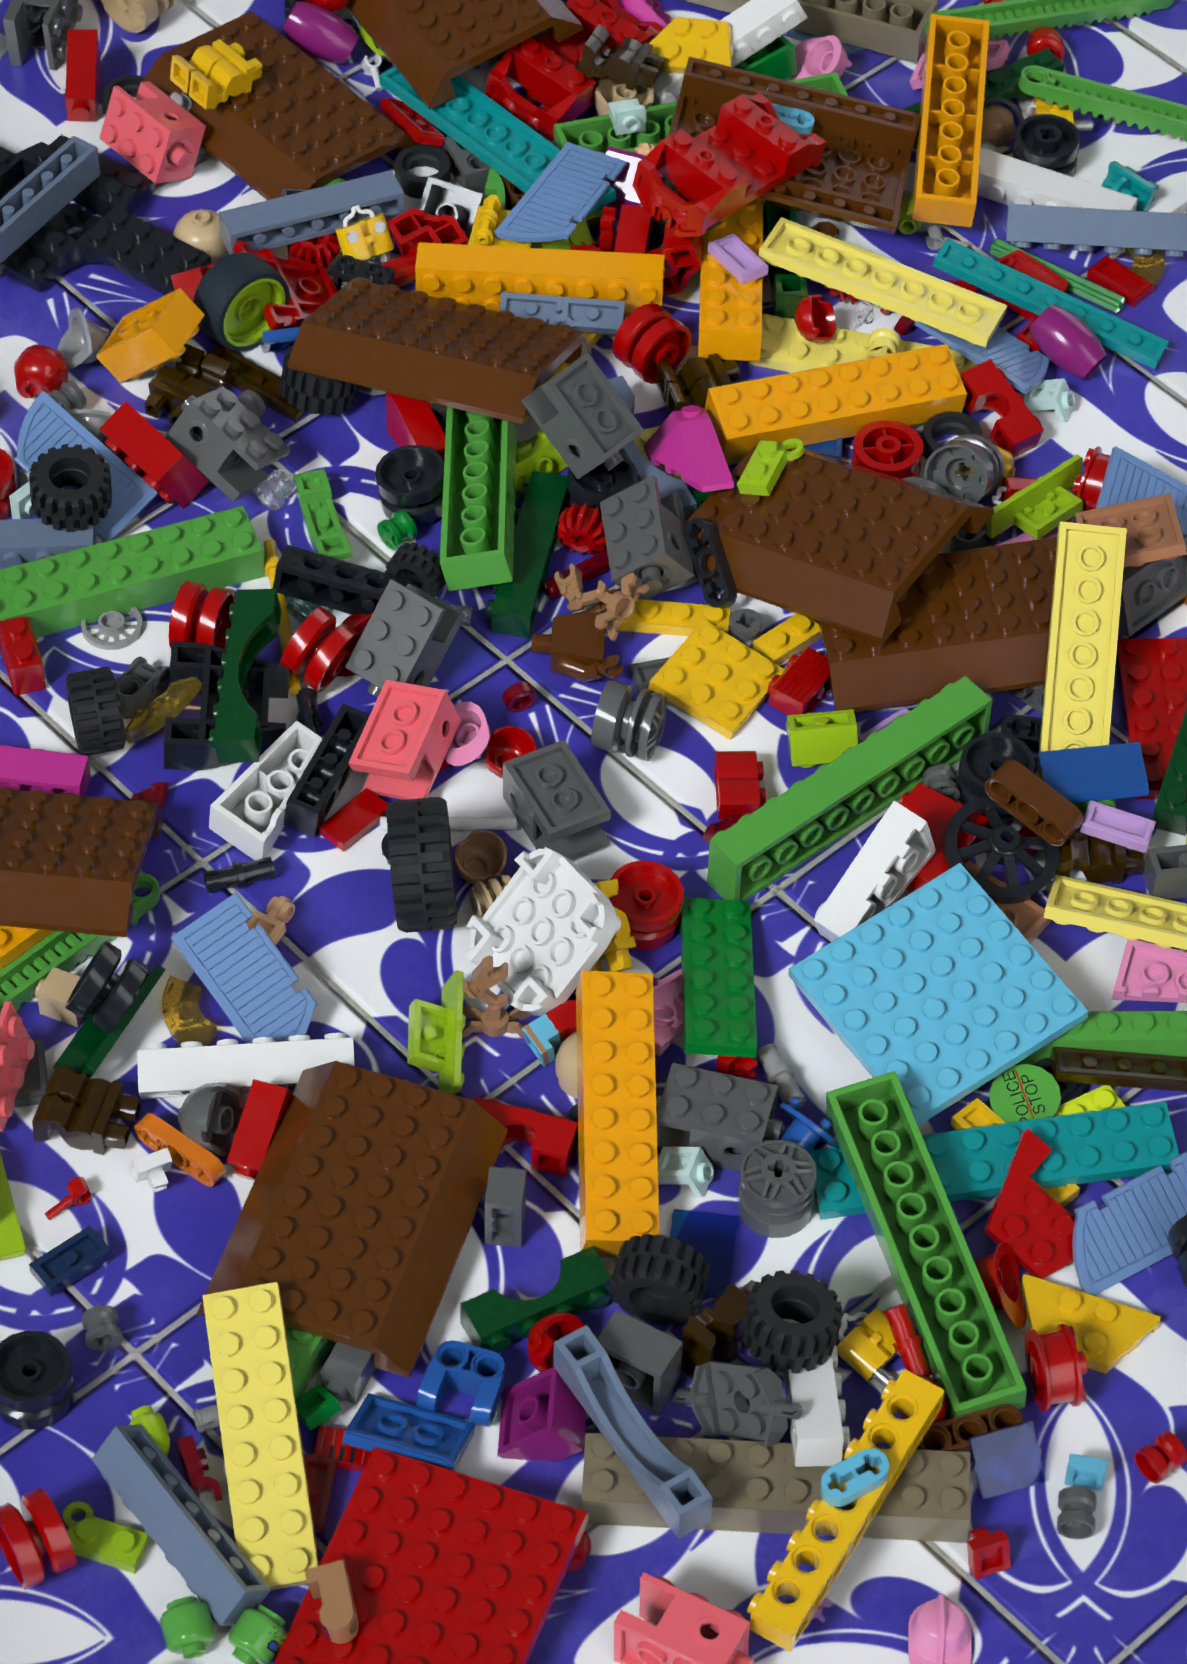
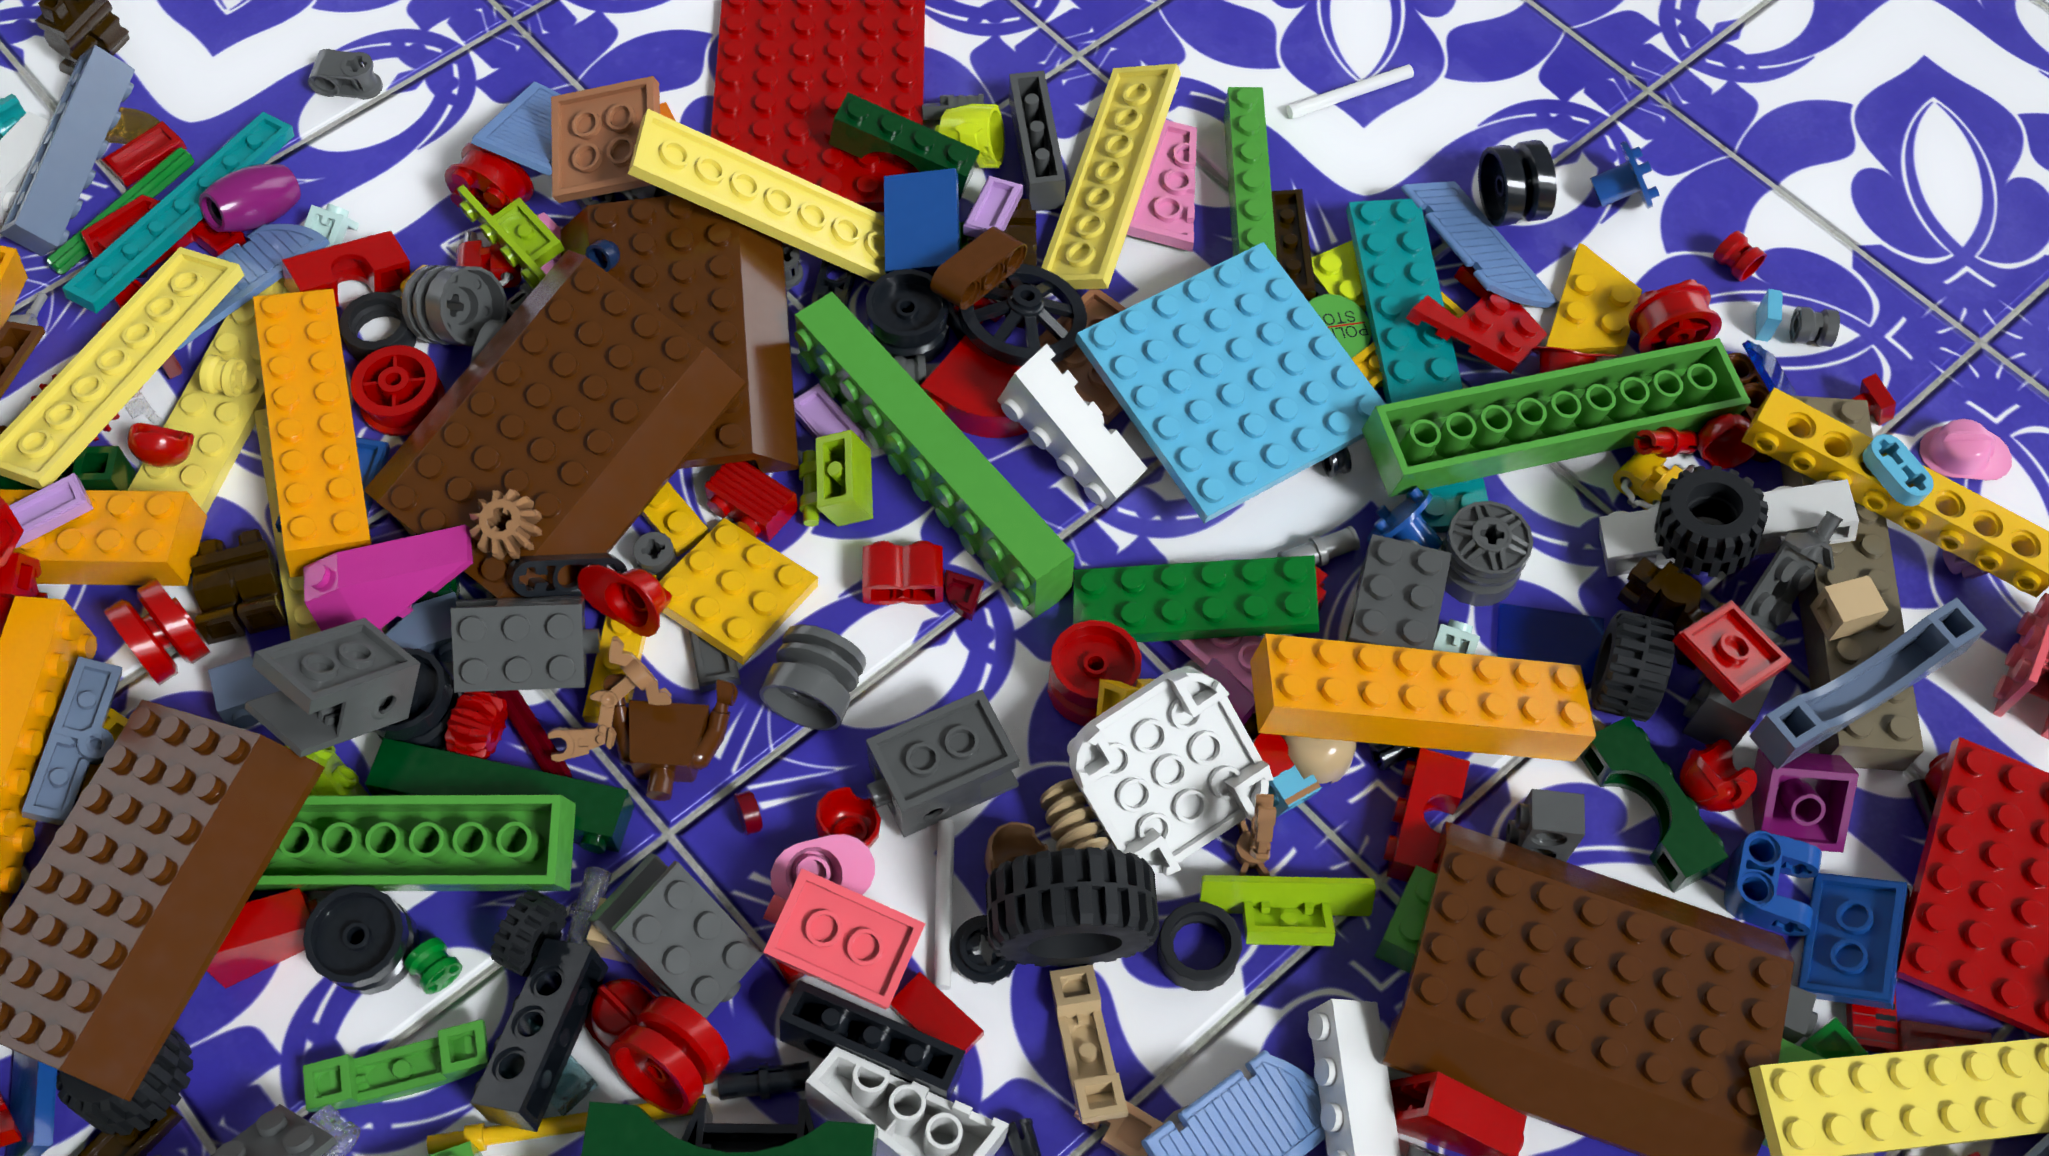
camera: 90 degrees left, 10 degrees up
lime hinge [737,438,805,496] -> none
none -> medium nougat gear [469,489,543,560]
none -> red piece [577,565,672,637]
none -> dark blue hinge [585,239,620,272]
none -> tan slope [1049,964,1128,1124]
none -> black tyre [1157,902,1242,991]
none -> red tile [1673,600,1791,703]
none -> tan panel [1810,576,1889,641]

